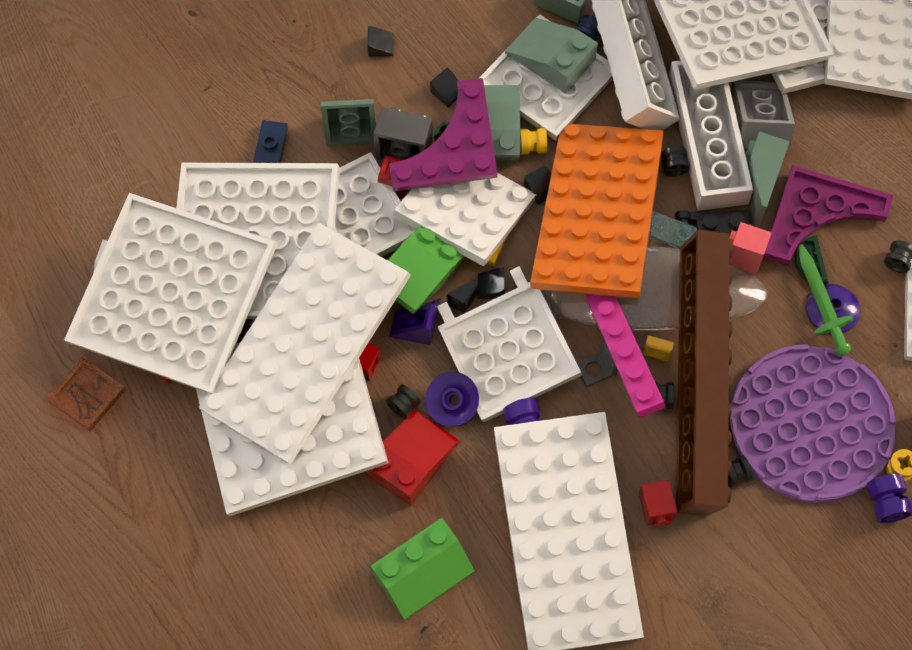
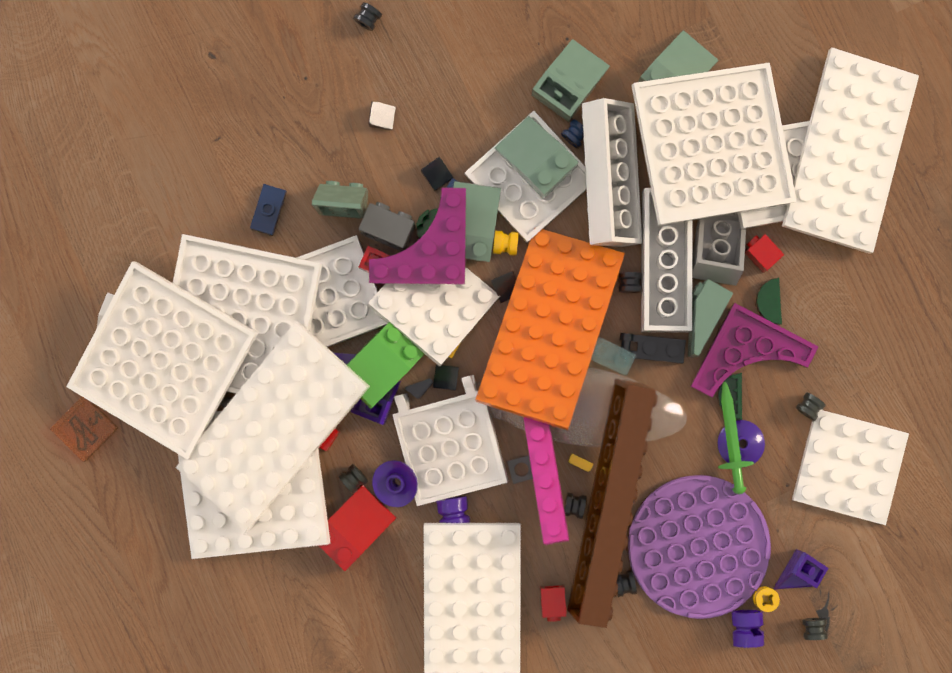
camera: 10 degrees right, 20 degrees up
bright green slope [371,518,475,621] -> none
coral brick [729,222,772,278] -> none
none -> red brick [745,234,784,273]
none -> dark green tile [756,278,782,325]

